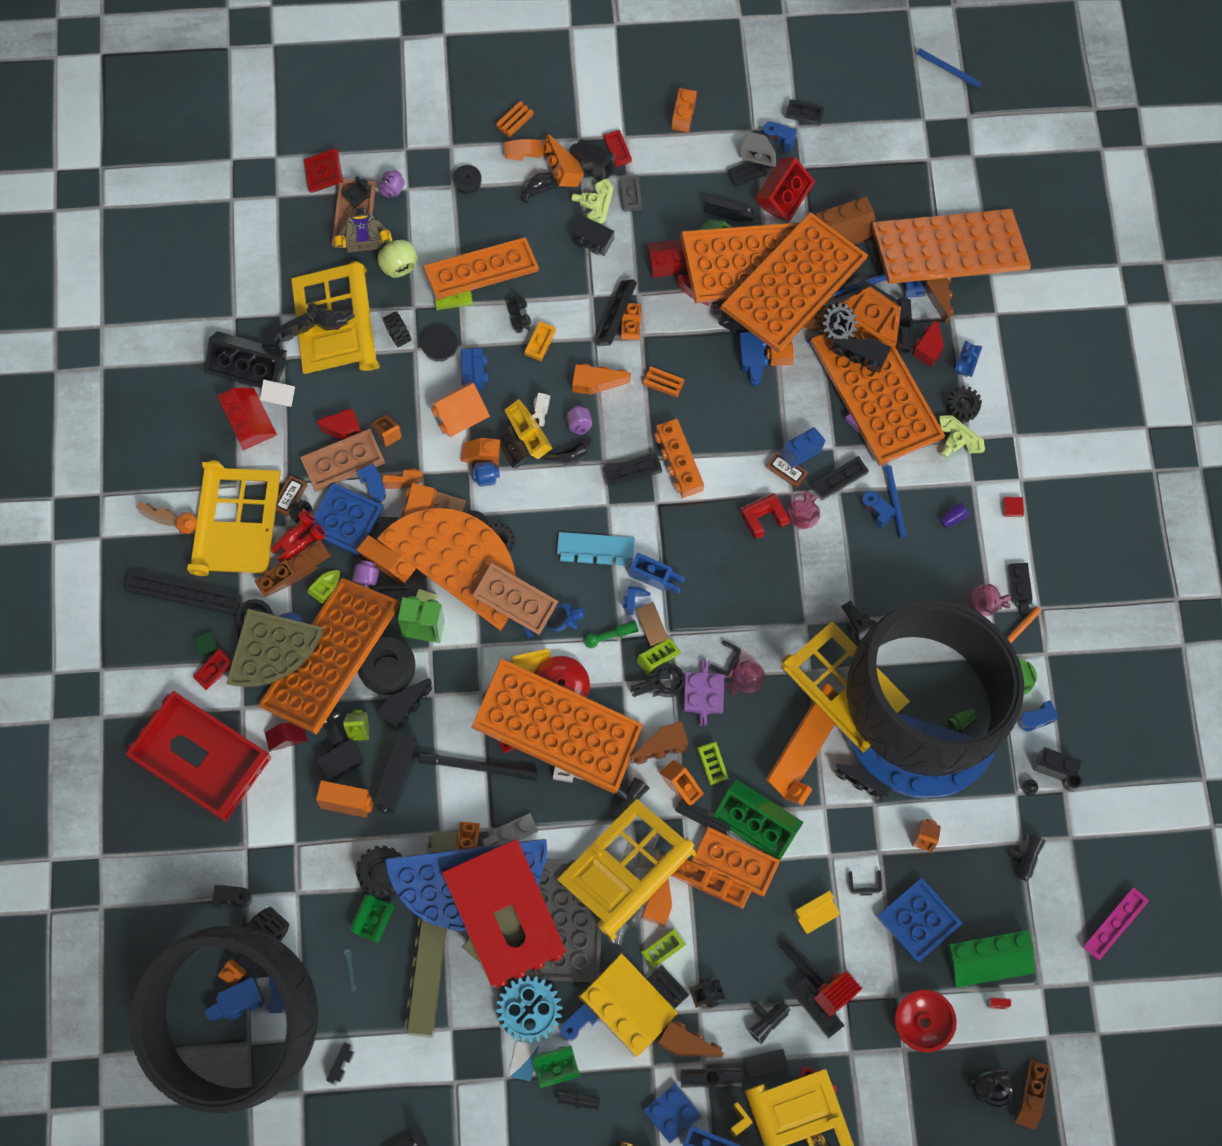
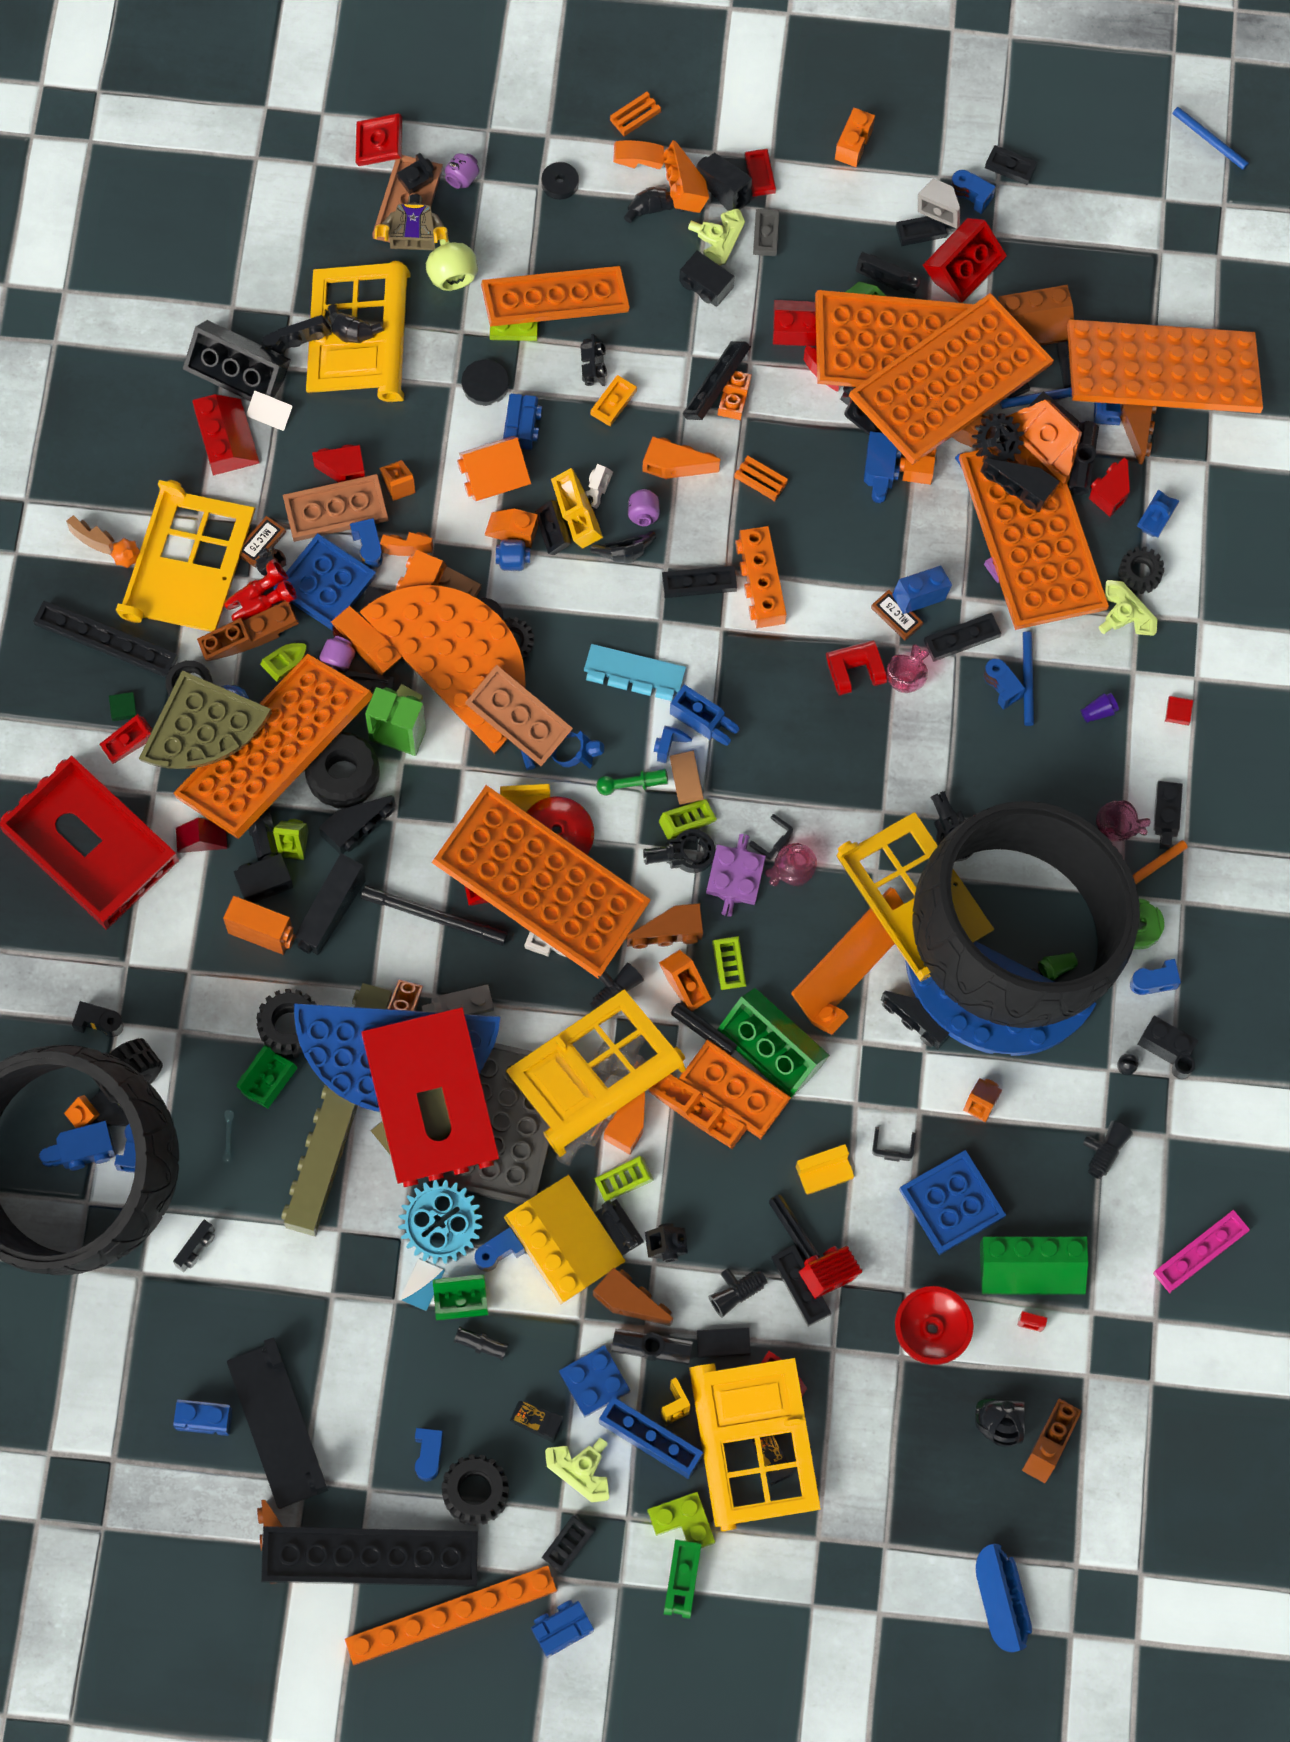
camera: 10 degrees right, 0 degrees up
black tyre [383,311,412,348] -> none

